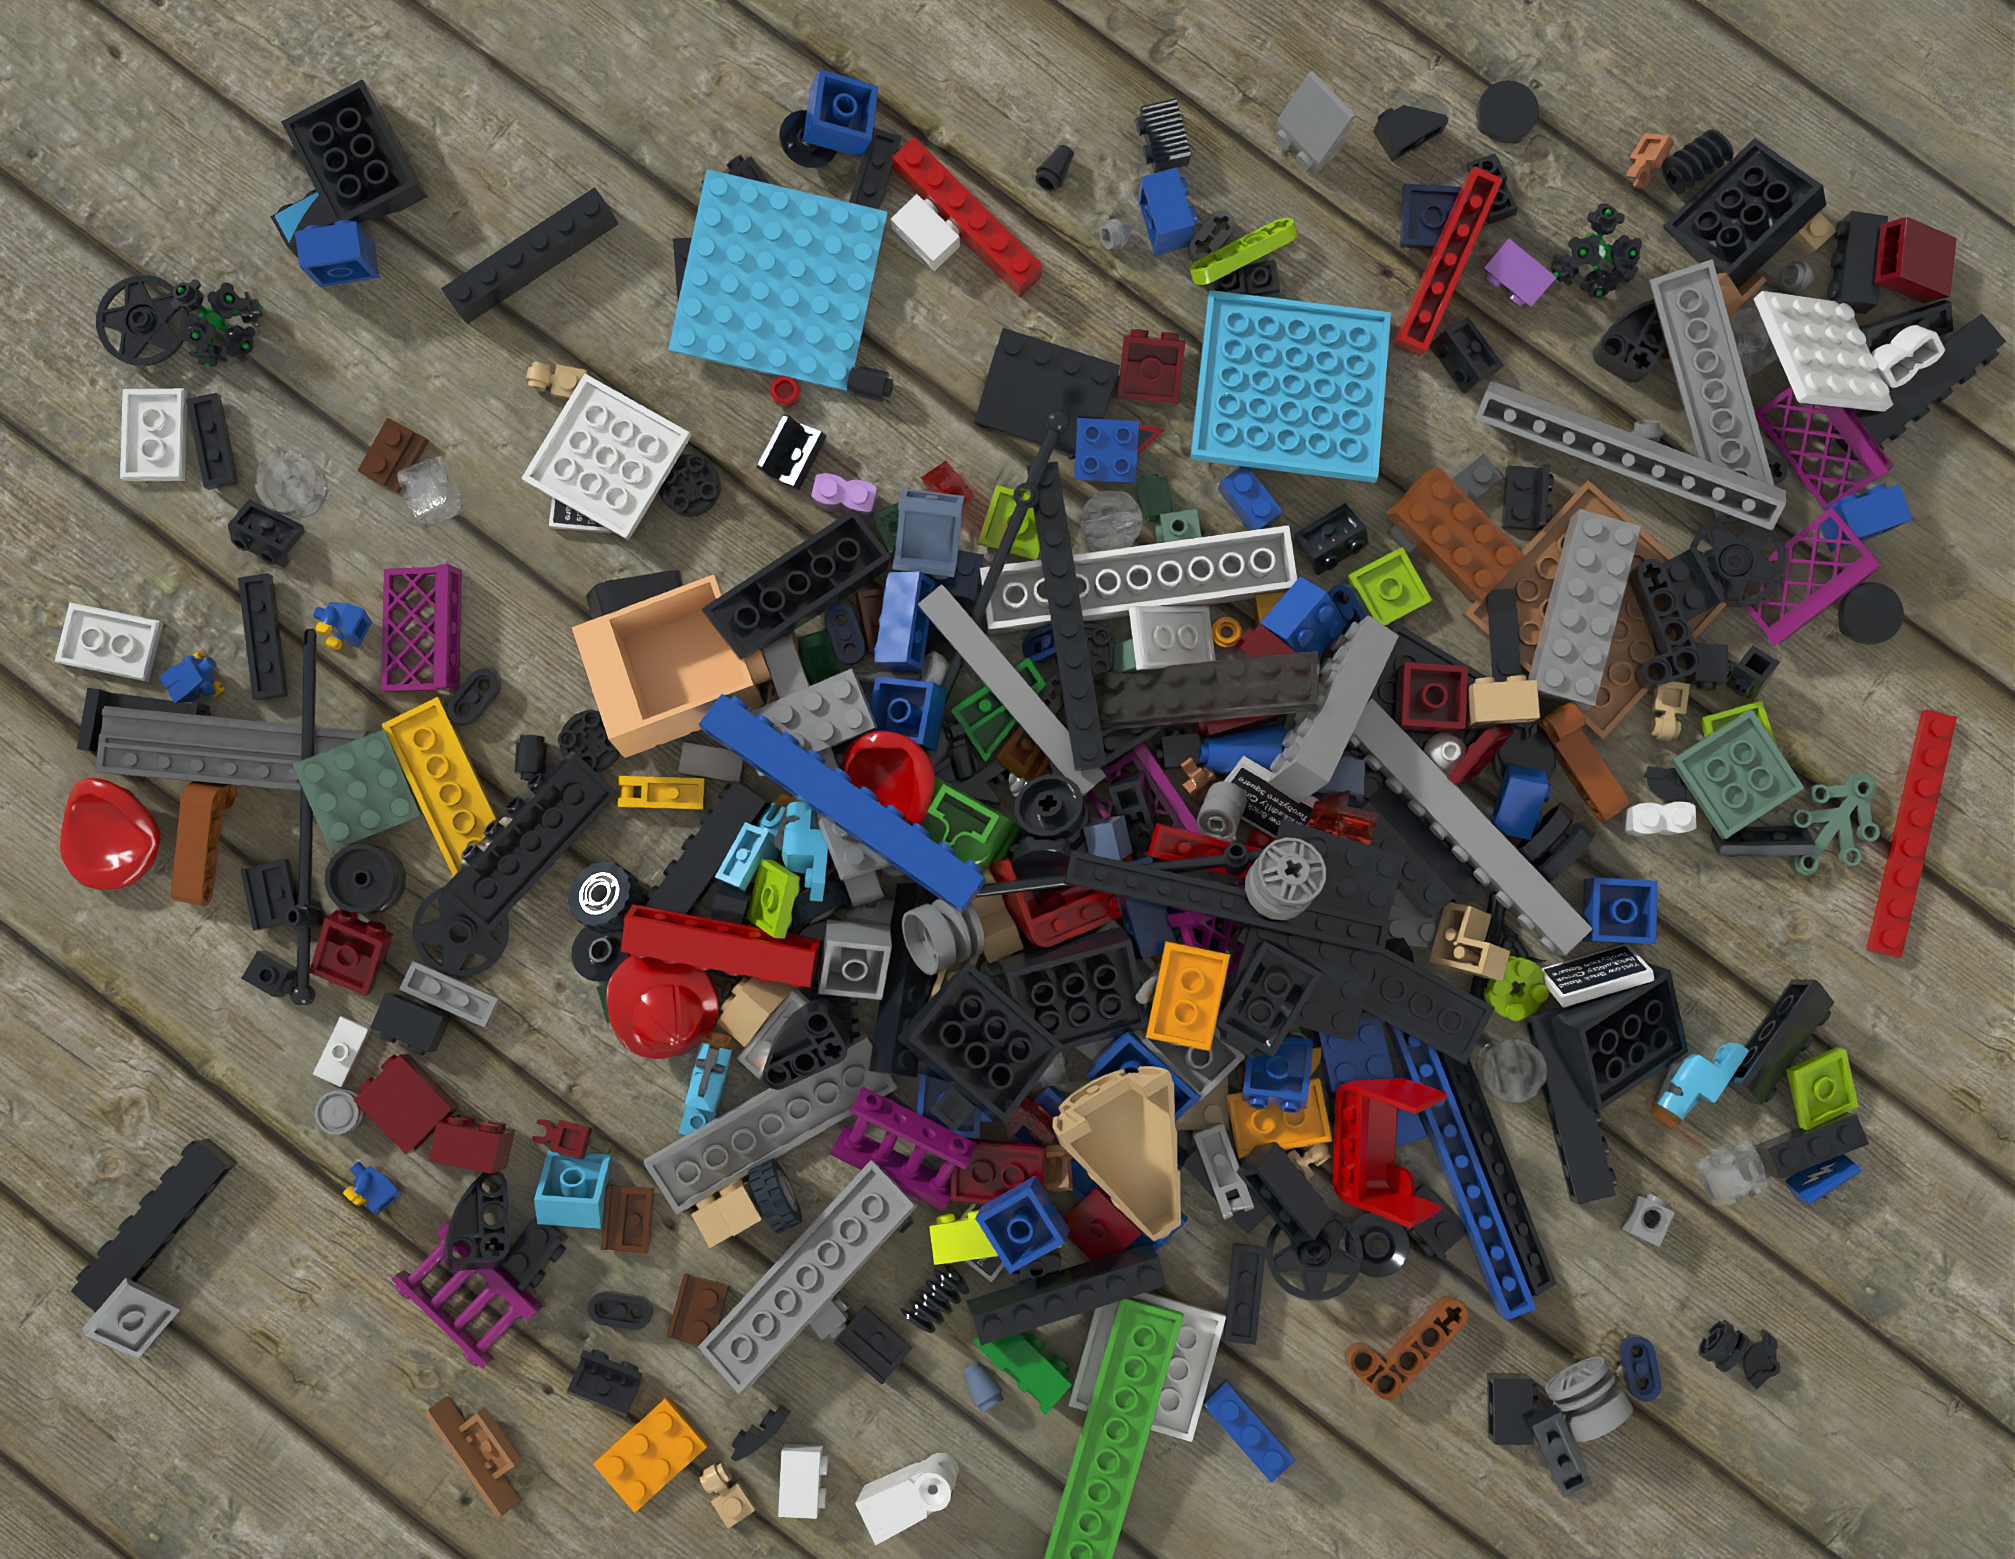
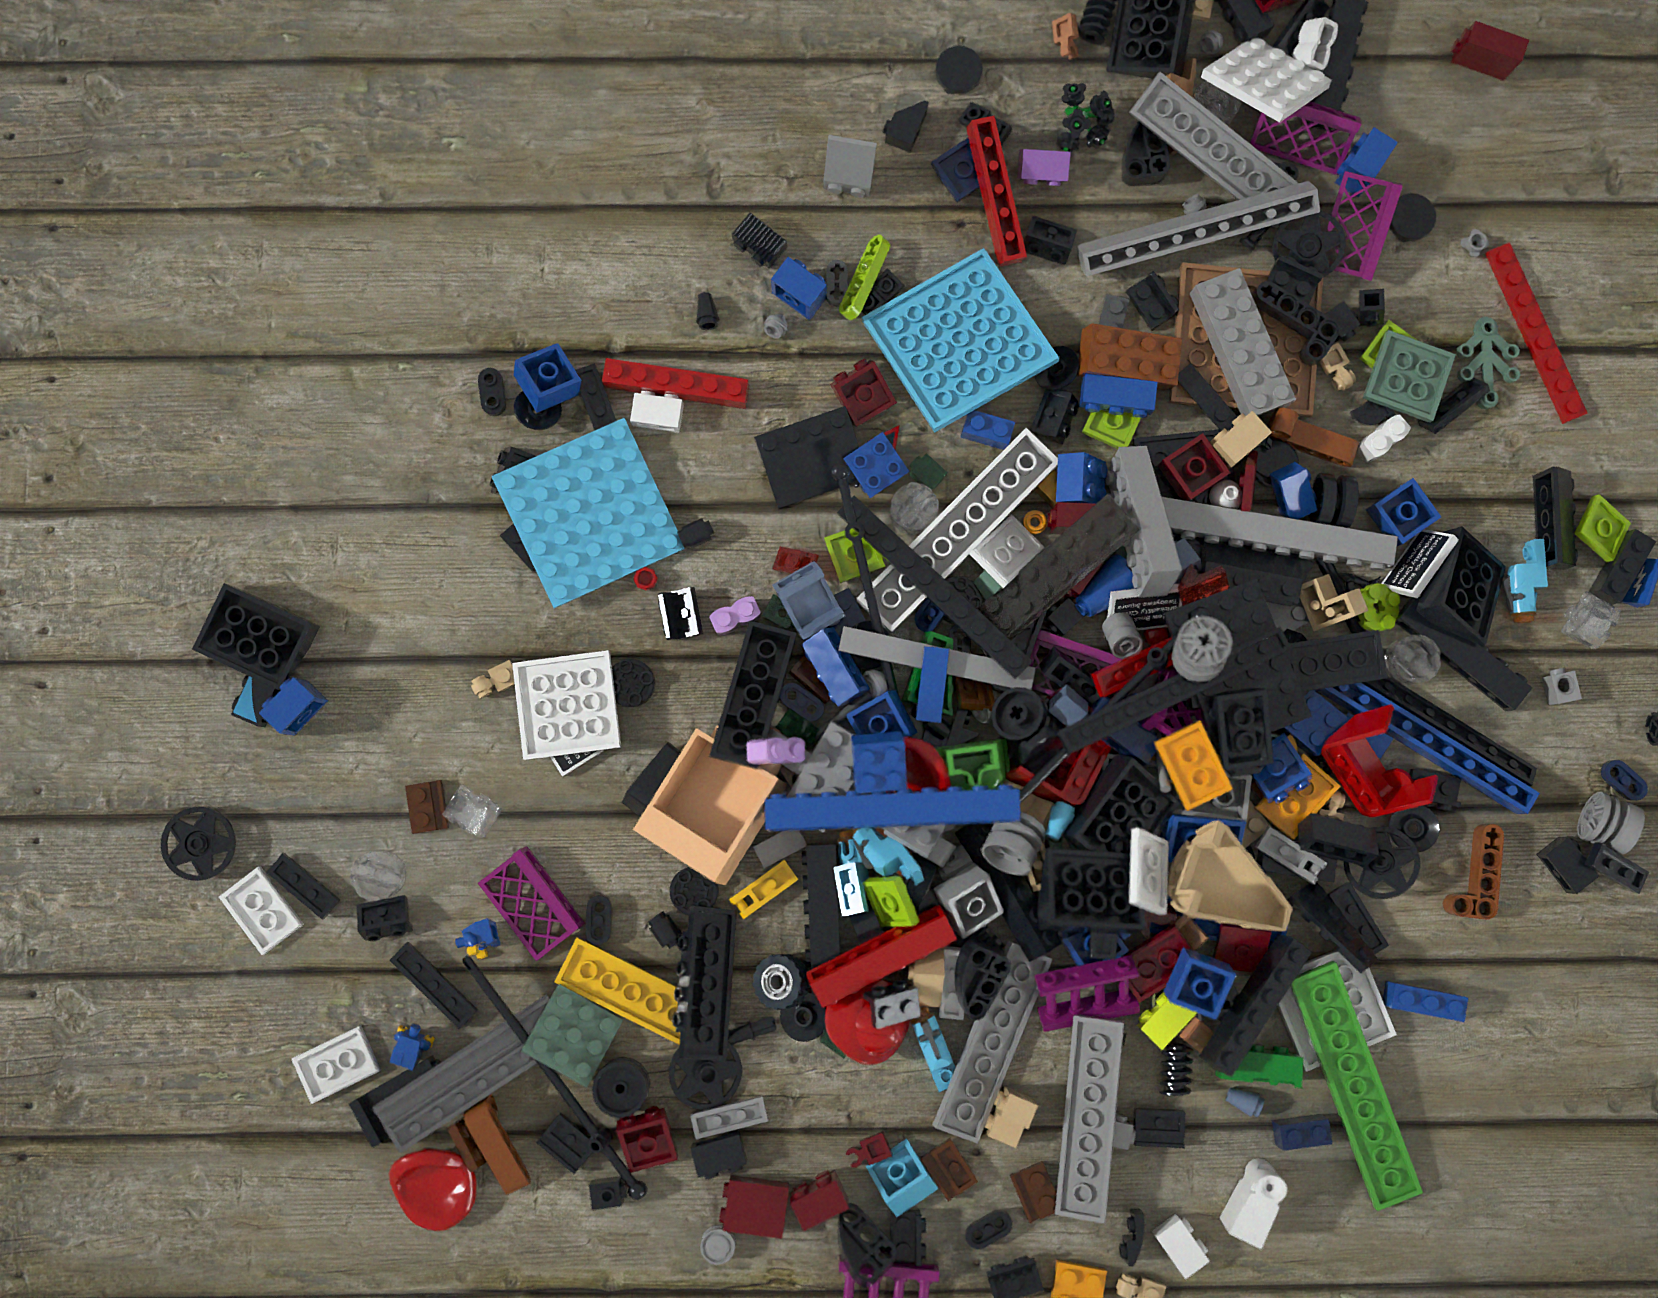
camera: 45 degrees left, 0 degrees up
black plant [171,279,263,368] -> none
white plate [313,1016,372,1087] -> none
blue piece [343,1161,402,1216] -> none
black brick [441,187,619,324] -> none
black wheel [748,1158,802,1234] -> none
sand green brick [1154,509,1202,543] -> none
nougat plate [1181,757,1218,807] -> none
dark blue plate [1328,583,1373,634] -> none
none -> reddish brown plate [447,1116,487,1173]
none -> black plate [478,368,506,416]
none -> black axle [728,1017,777,1045]
none -> lavender brick [747,738,805,764]
none -> blue brick [851,731,907,794]
none -> bracket [863,980,920,1029]
none -> blue tile [916,646,949,723]
none -> black dish [1034,346,1080,390]
none -> medium azure cone [1045,801,1075,841]
none -> blue brick [1079,373,1157,418]
none -> white tile [1129,828,1168,915]
none -> nougat tile [1179,1016,1214,1054]
none -> black piece [1239,226,1269,252]
none -> dark blue brick [1272,1114,1332,1151]
none -> black wing [1286,881,1379,973]
none -> light grey plate [1460,229,1489,257]

